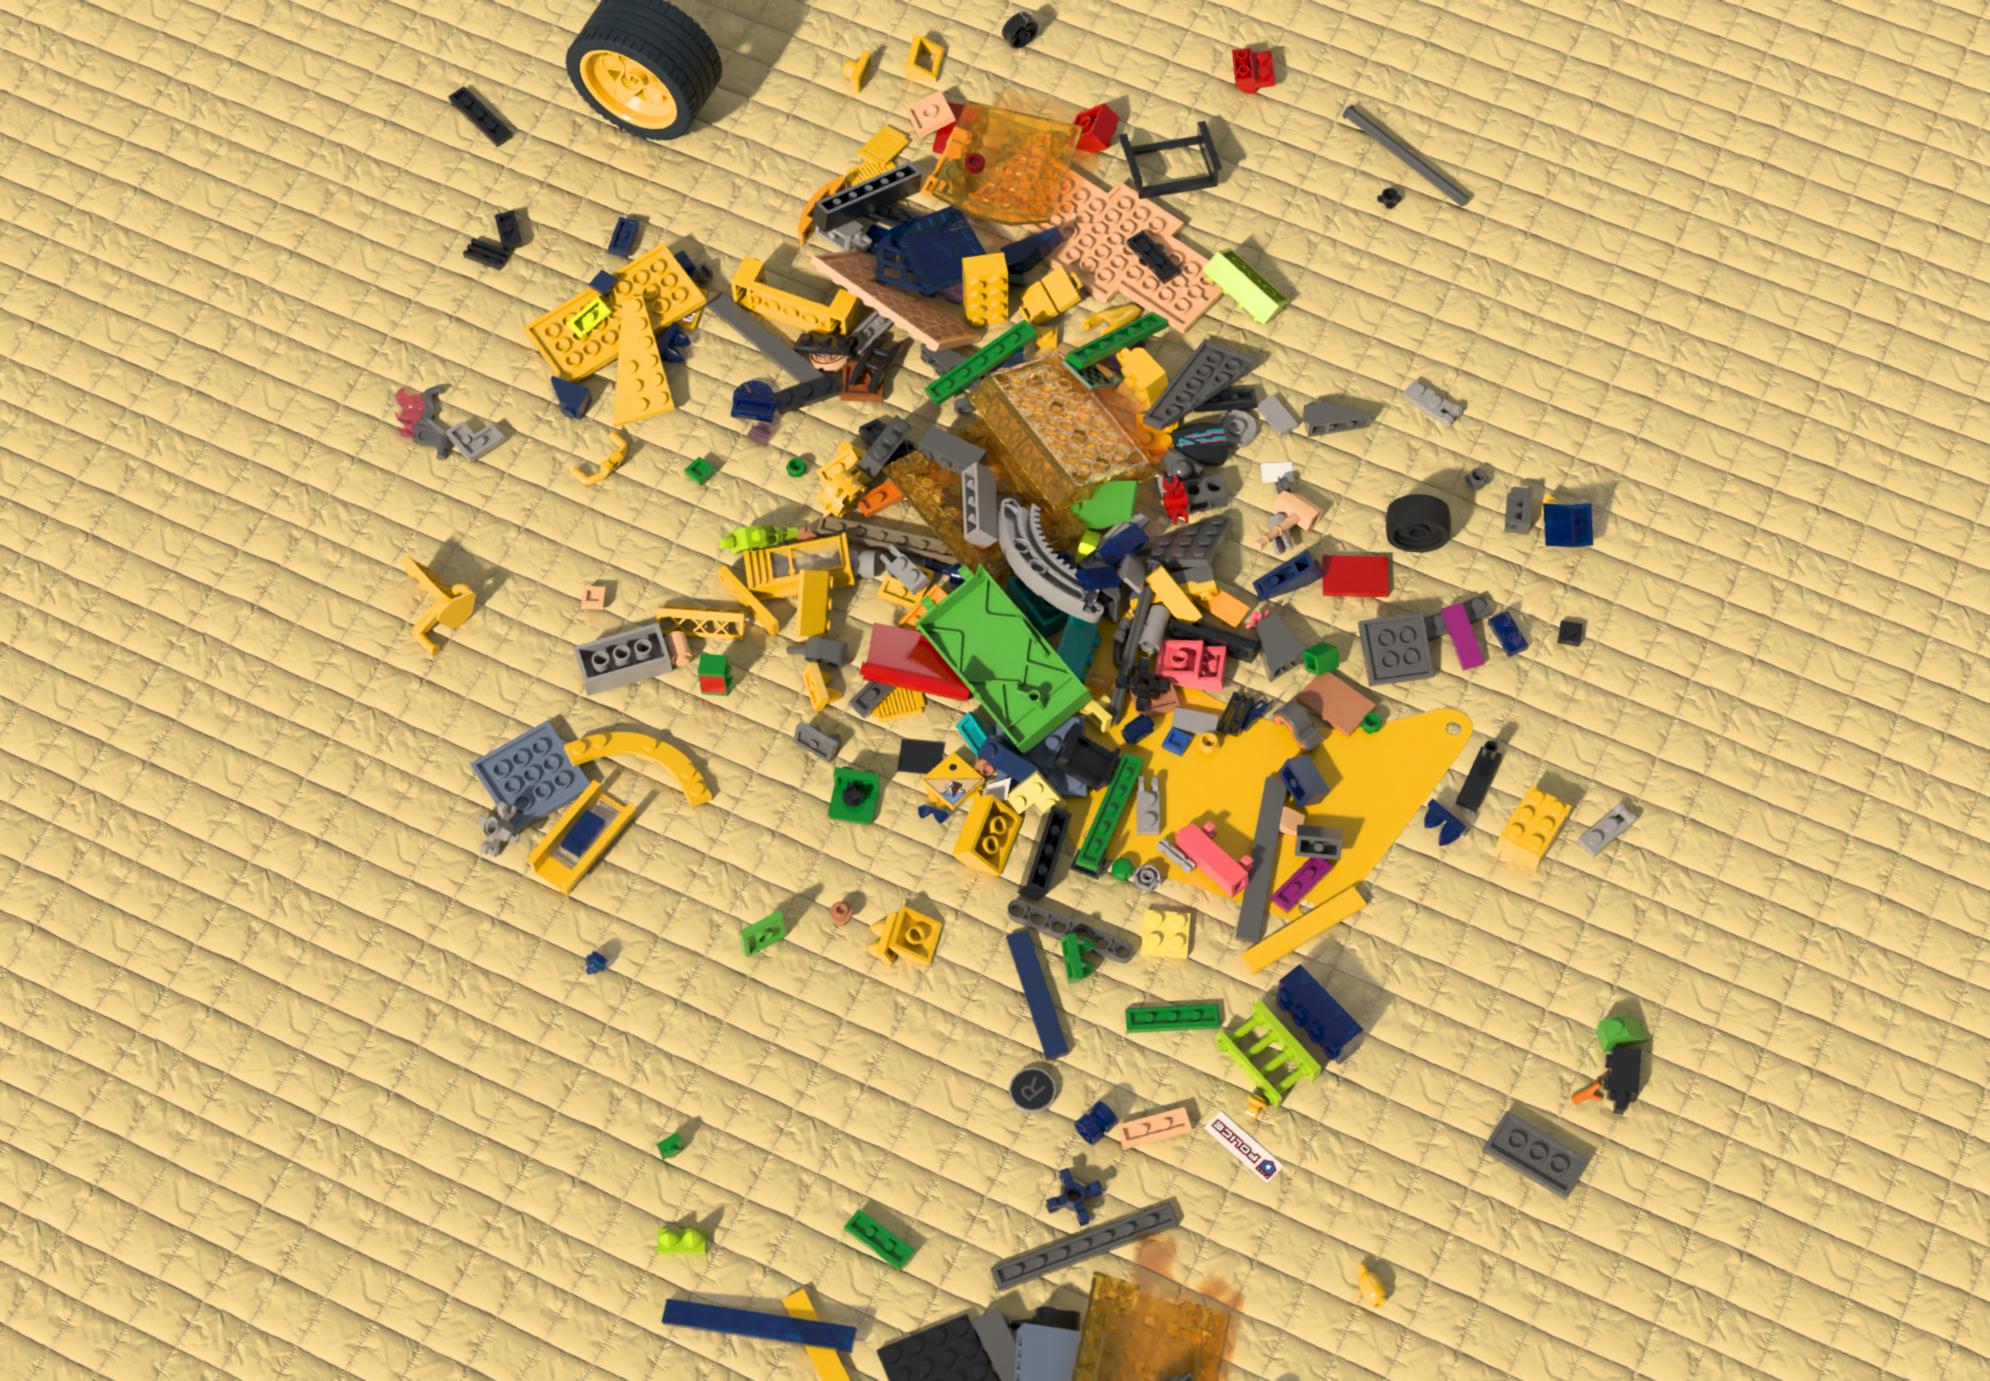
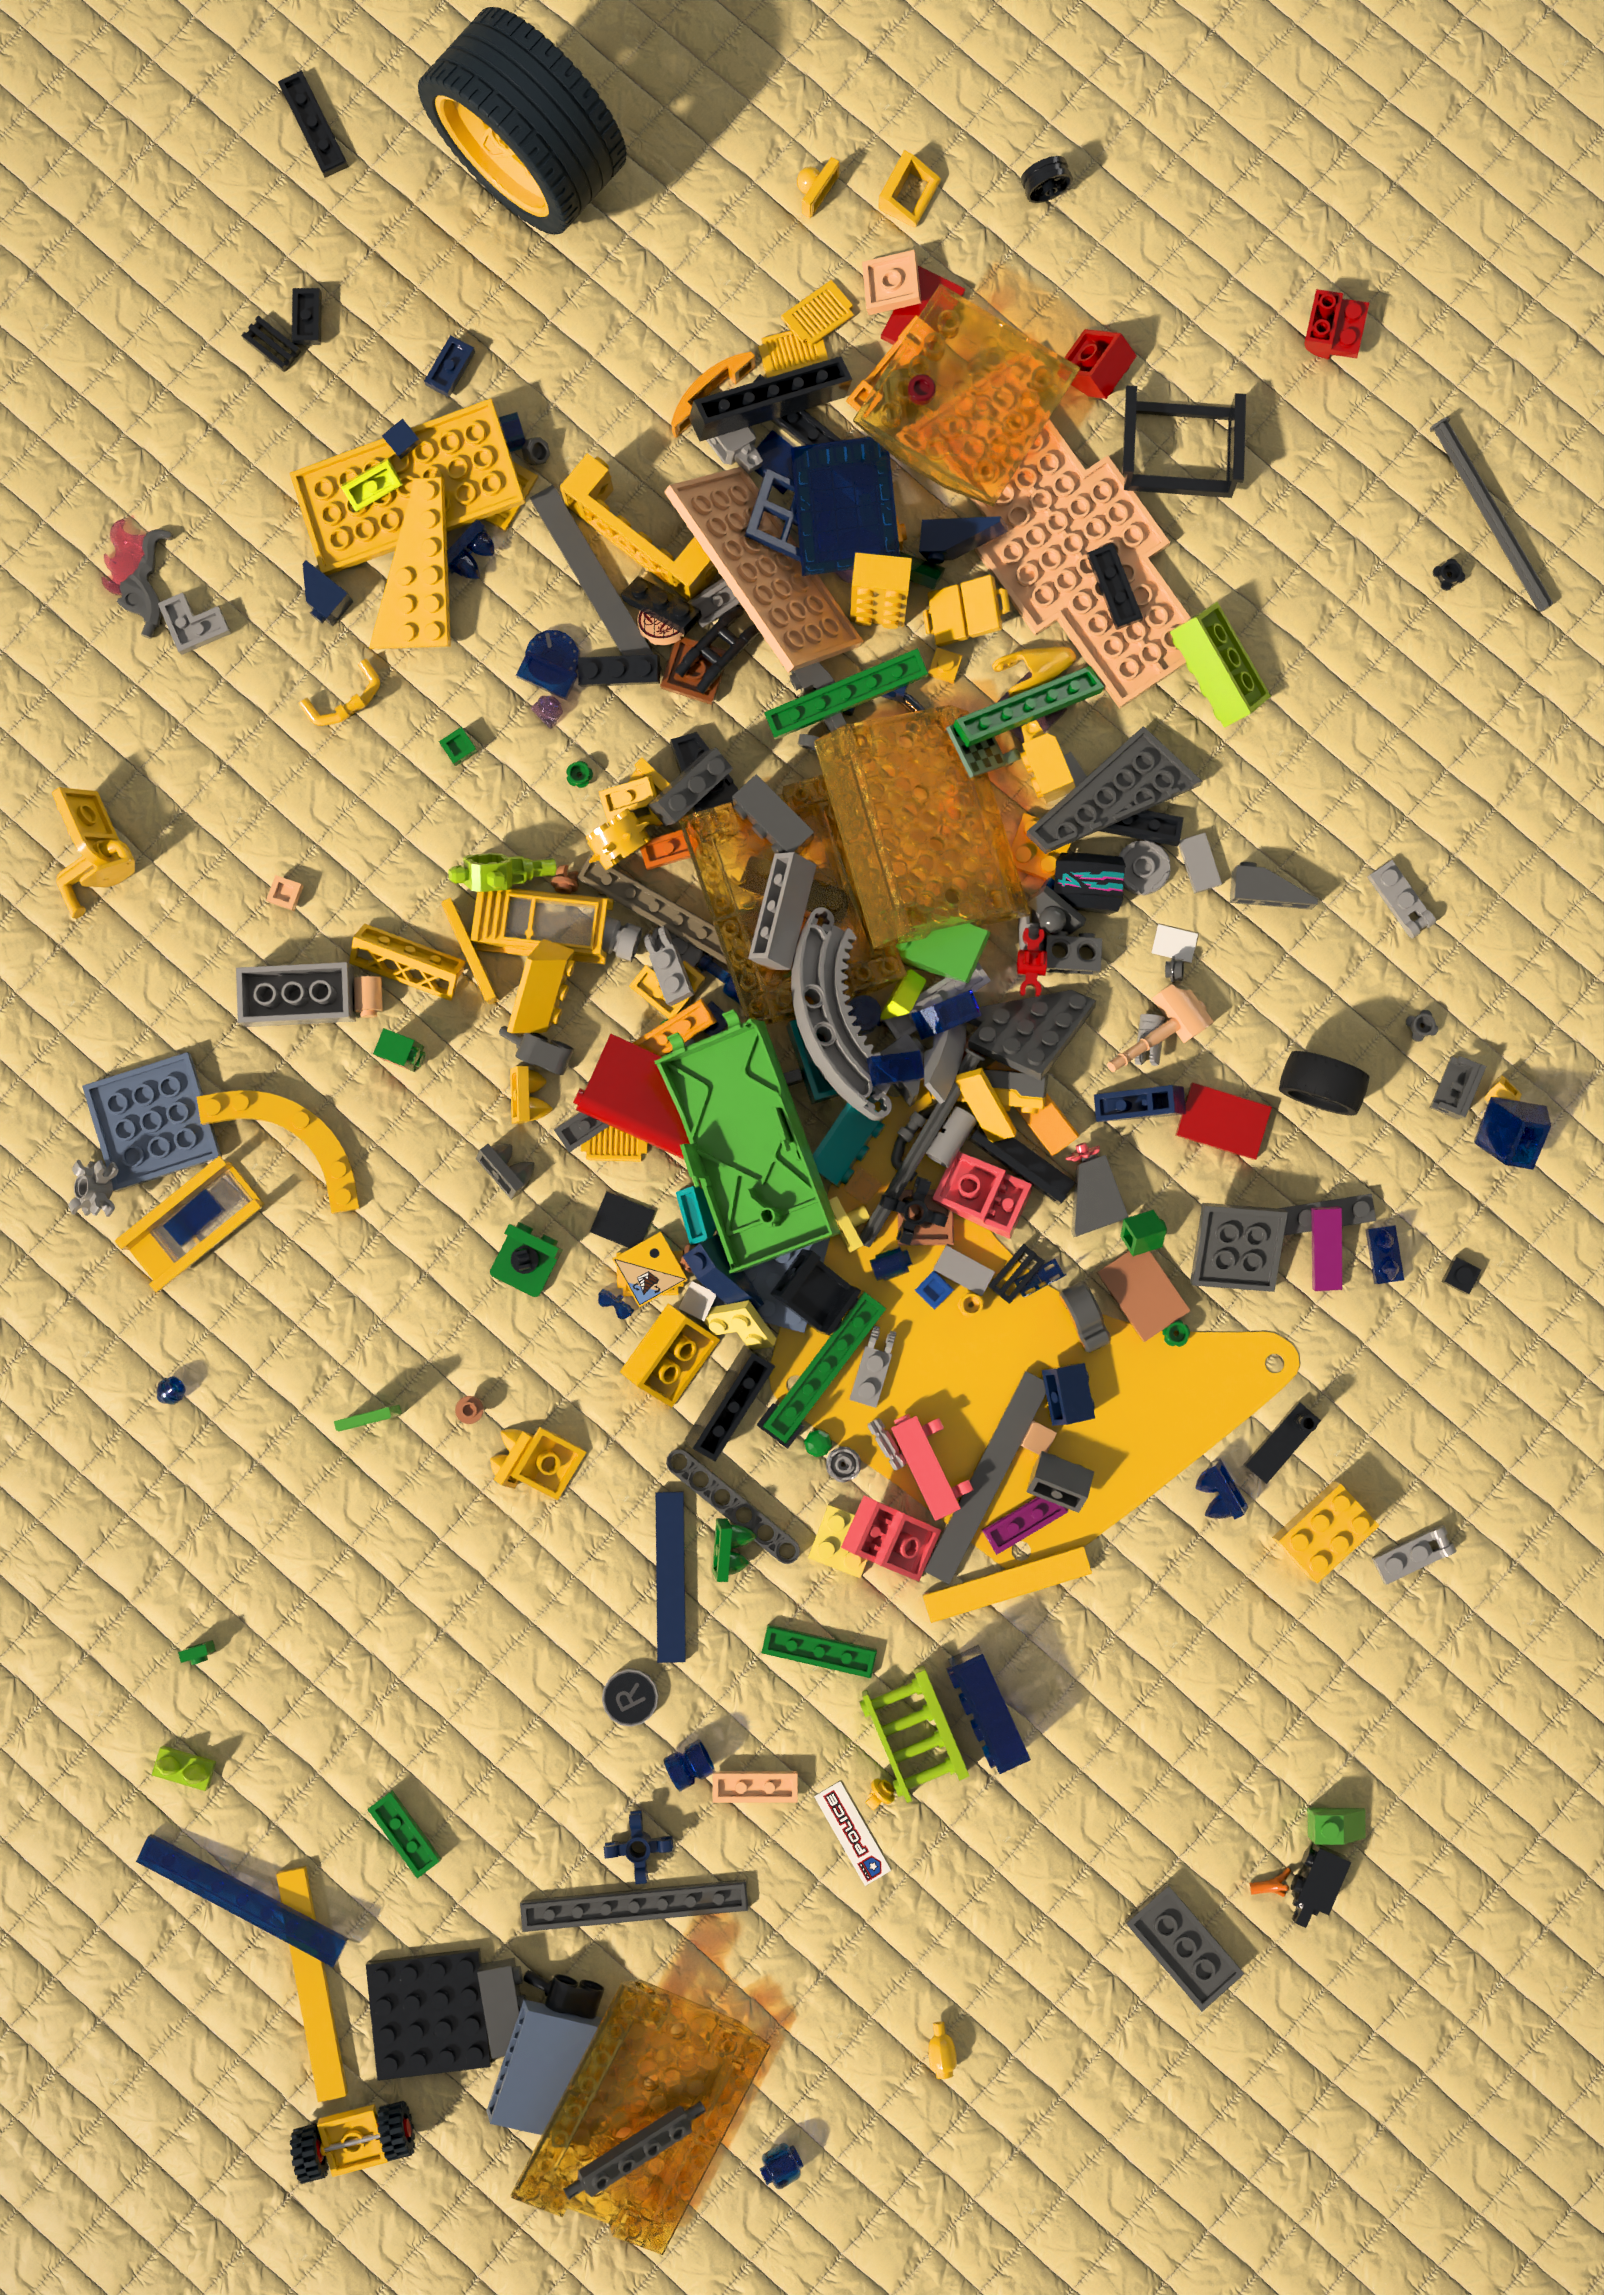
camera: 20 degrees right, 25 degrees up
none -> coral slope [841,1495,941,1582]

